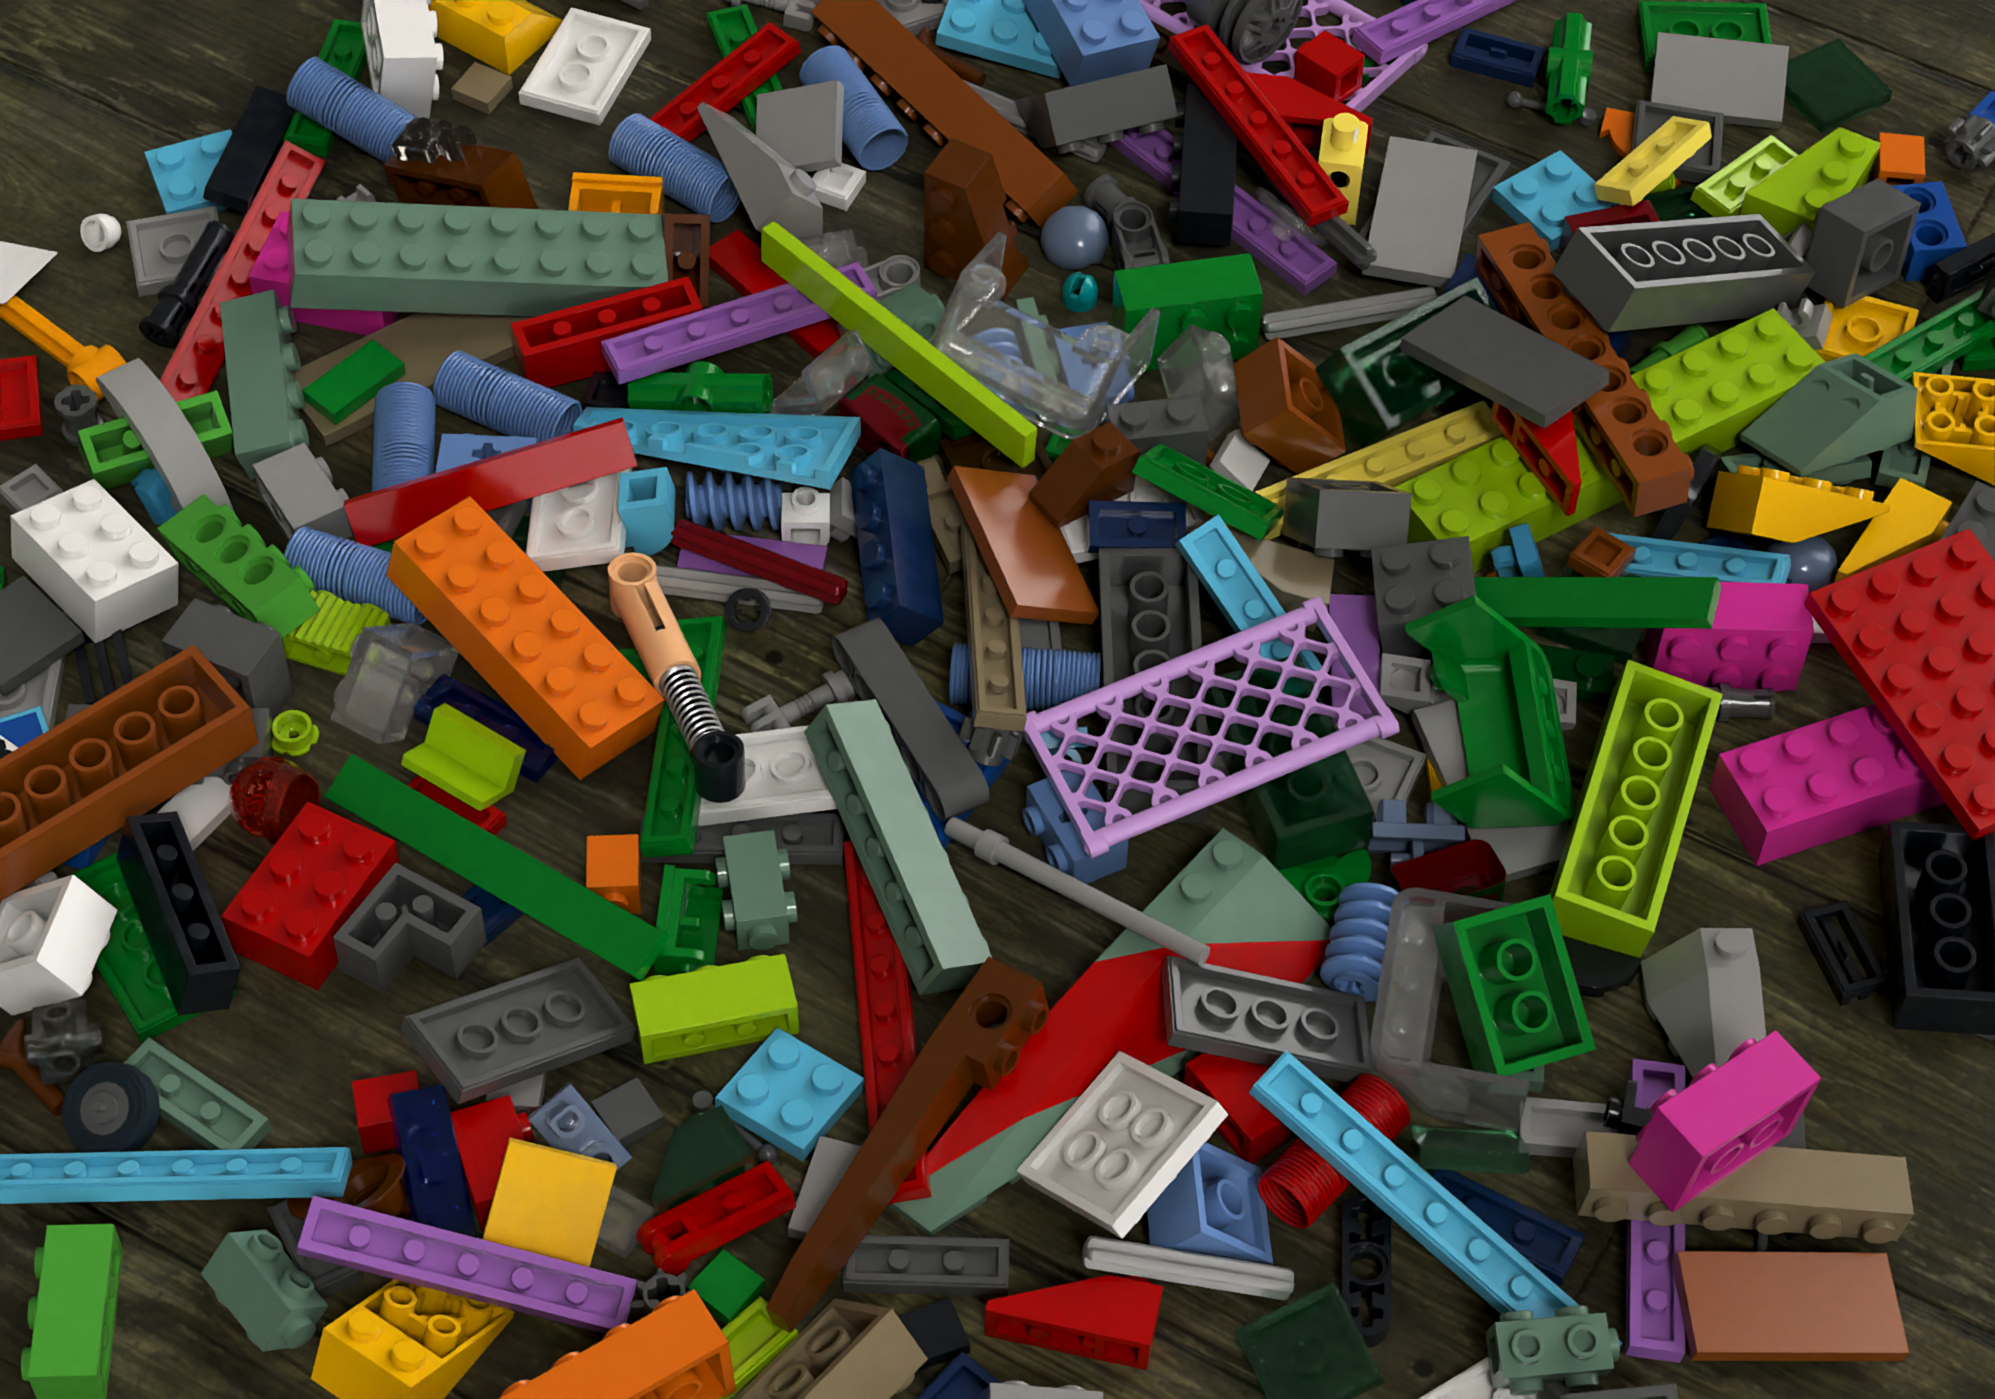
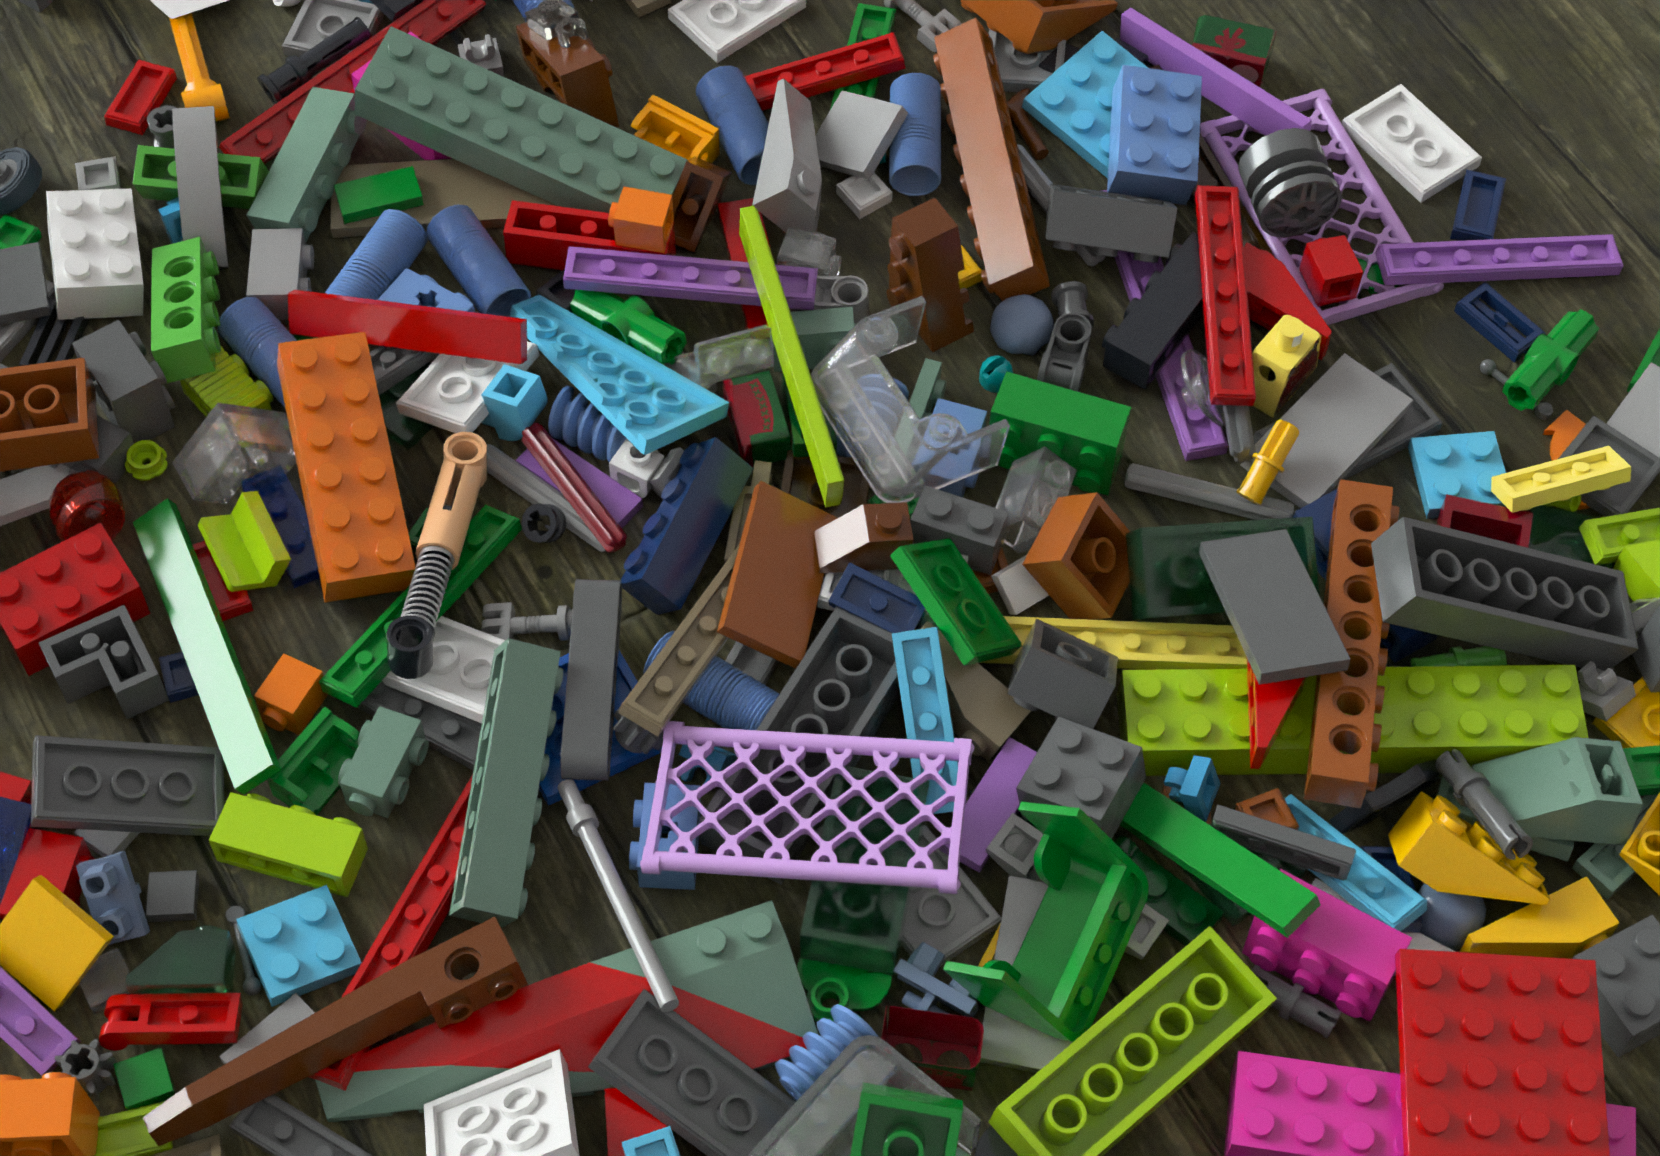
camera: 30 degrees right, 5 degrees up
none -> orange brick [608,186,674,253]
none -> dark grey tile [1212,805,1356,881]
none -> yellow axle [1236,419,1299,506]
none -> dark grey pin [1435,749,1533,860]

